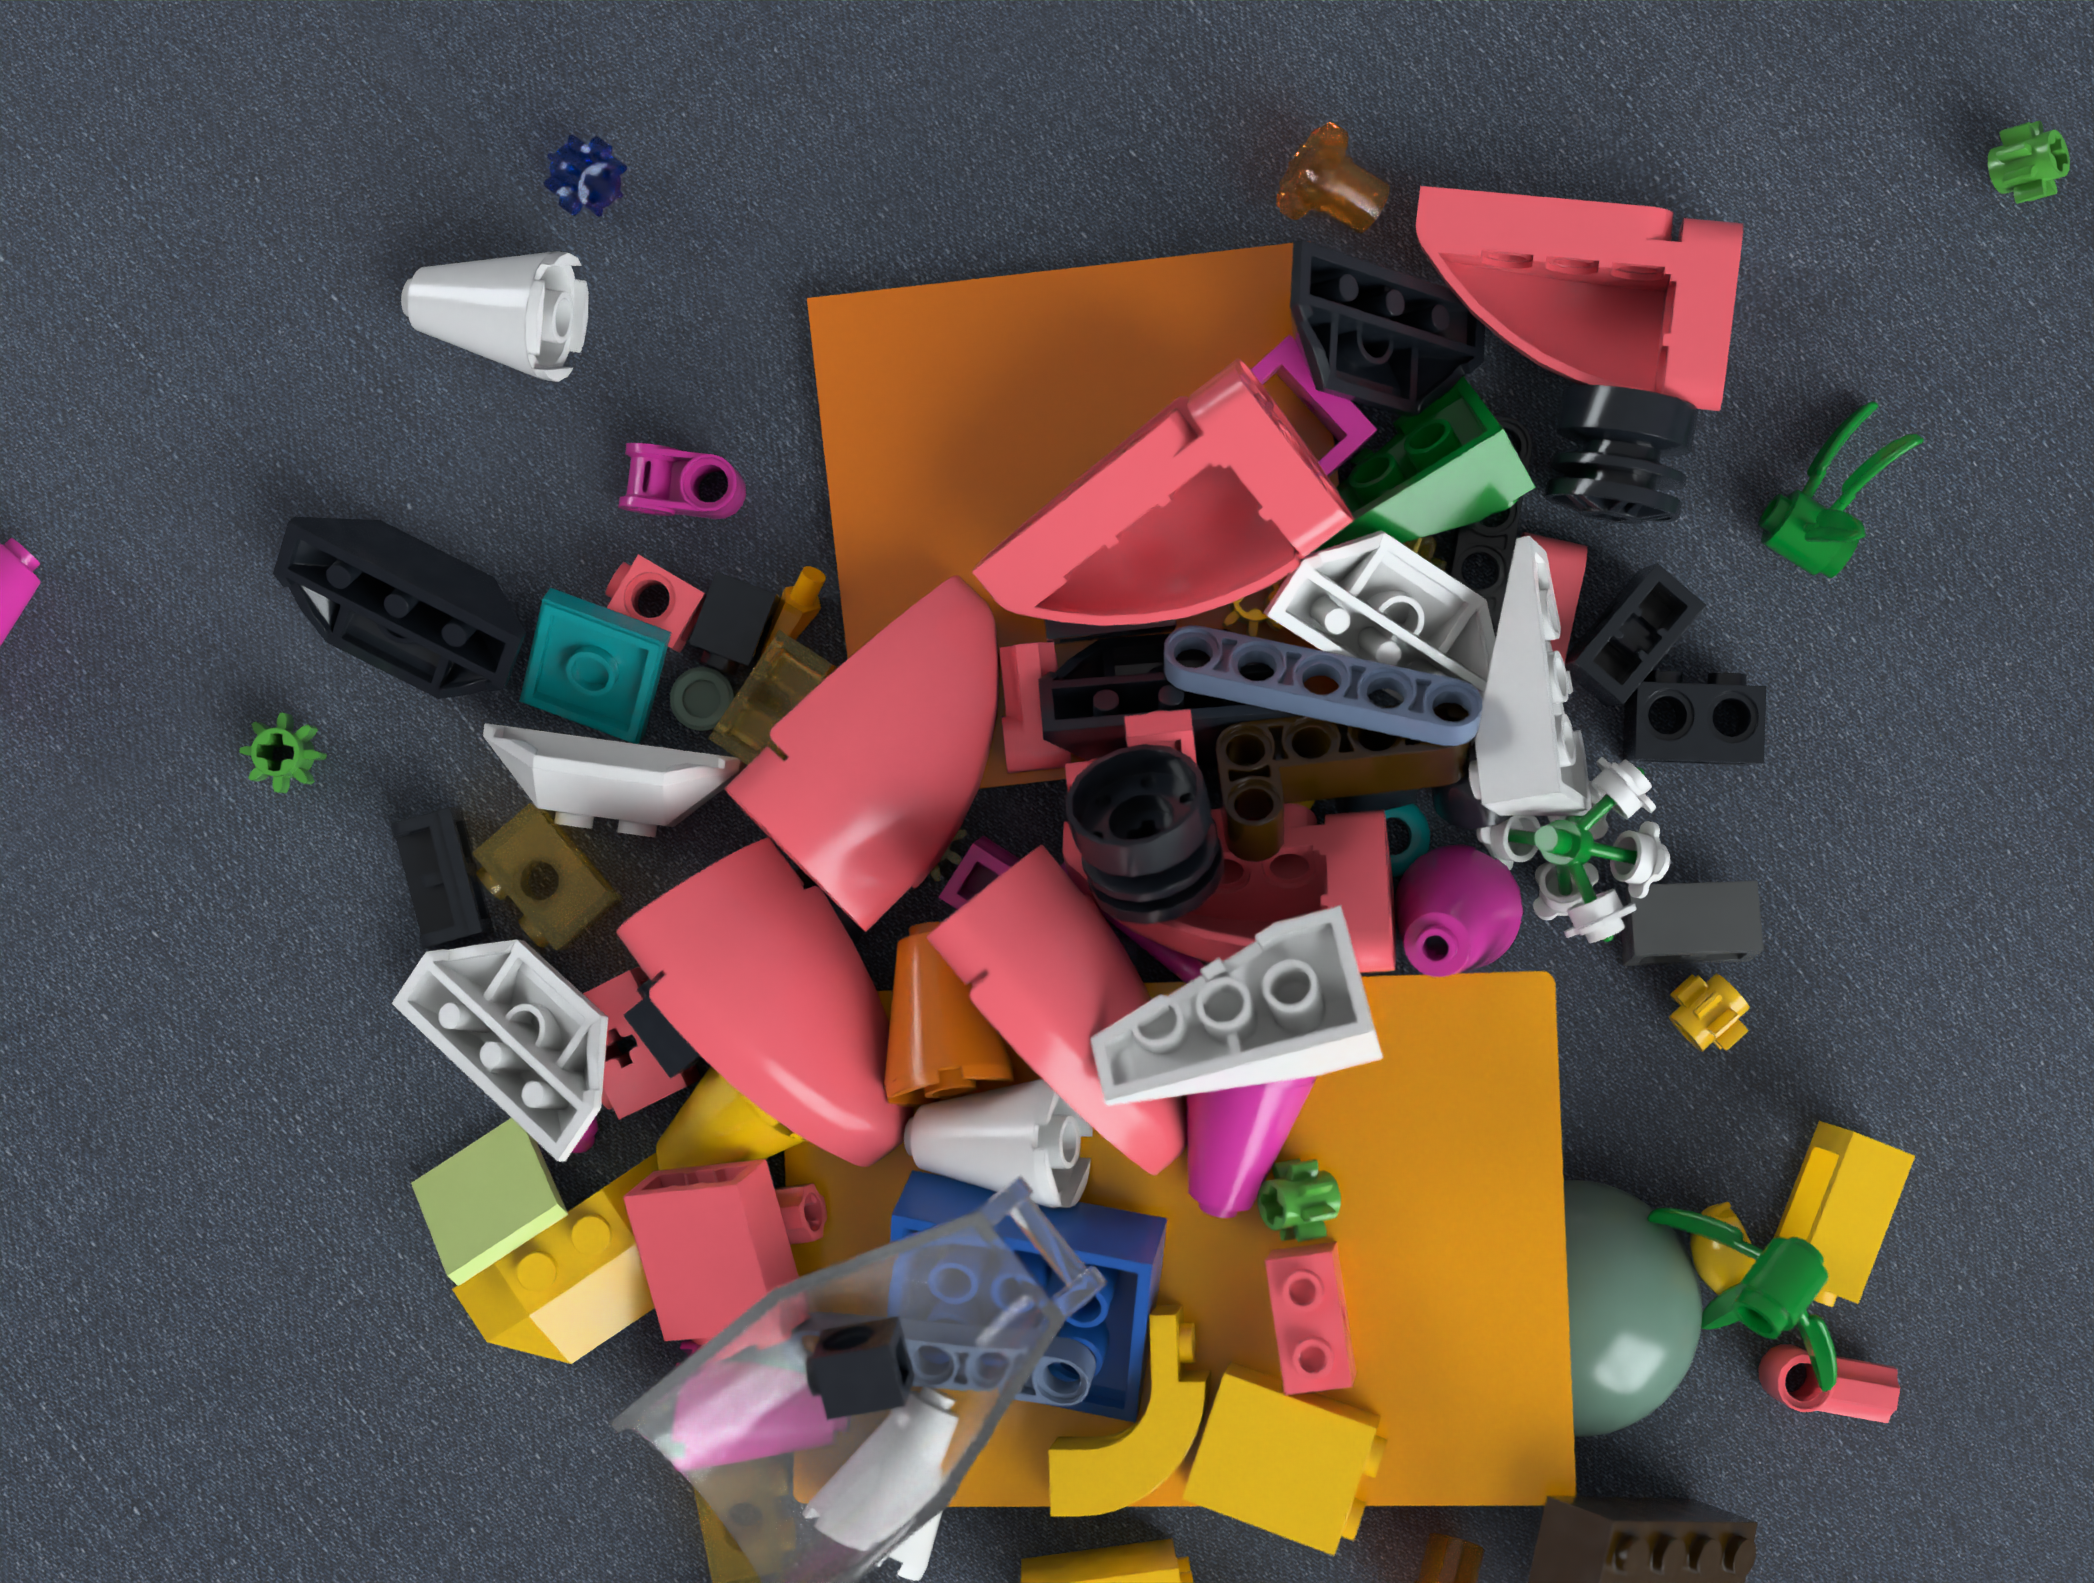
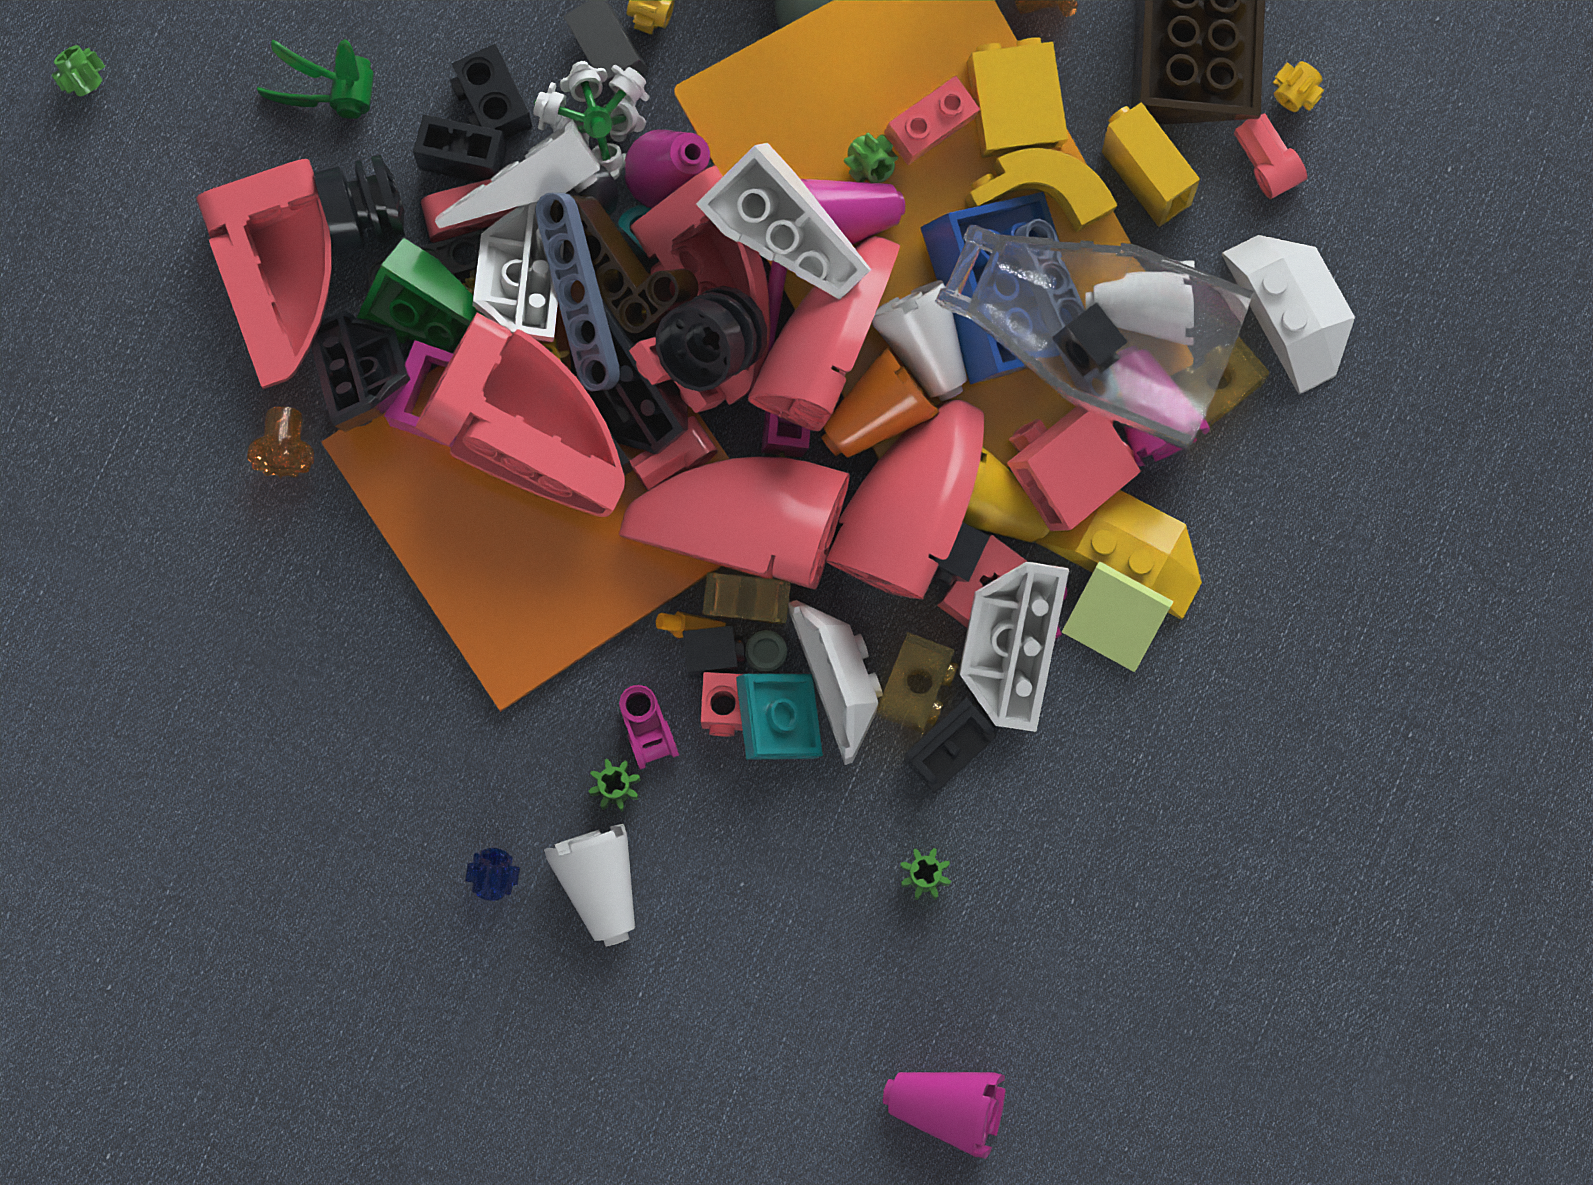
camera: 110 degrees left, 10 degrees down
black wedge [273,517,526,699] -> none
none -> bright green gear [589,759,640,812]

